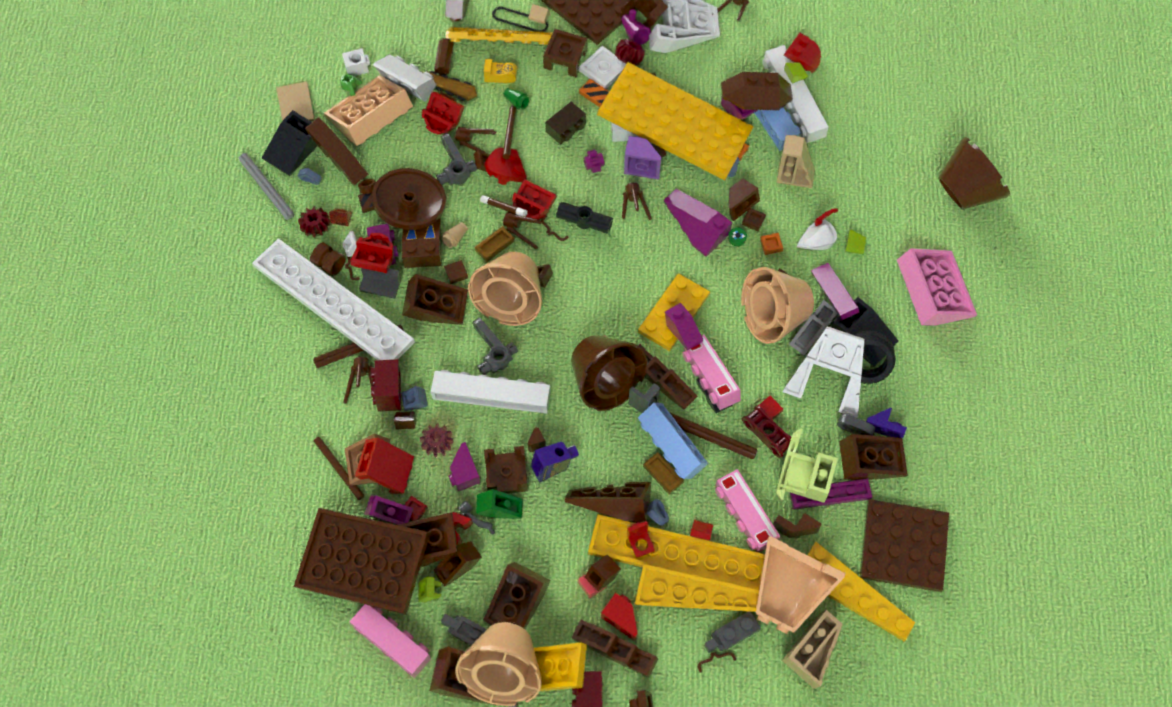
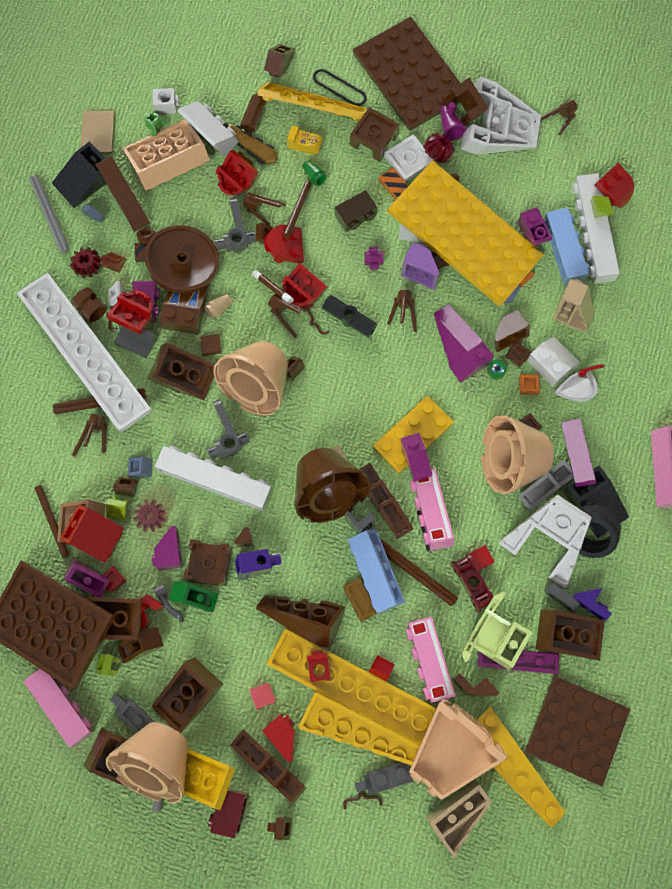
camera: 15 degrees right, 10 degrees up
dark red brick [371,359,401,412] -> none
pearl gold tile [474,226,515,262] -> none
tan slope [528,4,550,24] -> none
reddish brown brick [584,555,621,591] -> none
sand blue tile [646,499,669,526] -> none
reddish brown wedge [721,72,793,111] -> none
lime slope [845,230,866,255] -> none
none -> lime tile [106,496,128,520]
none -> white slope [527,337,580,387]

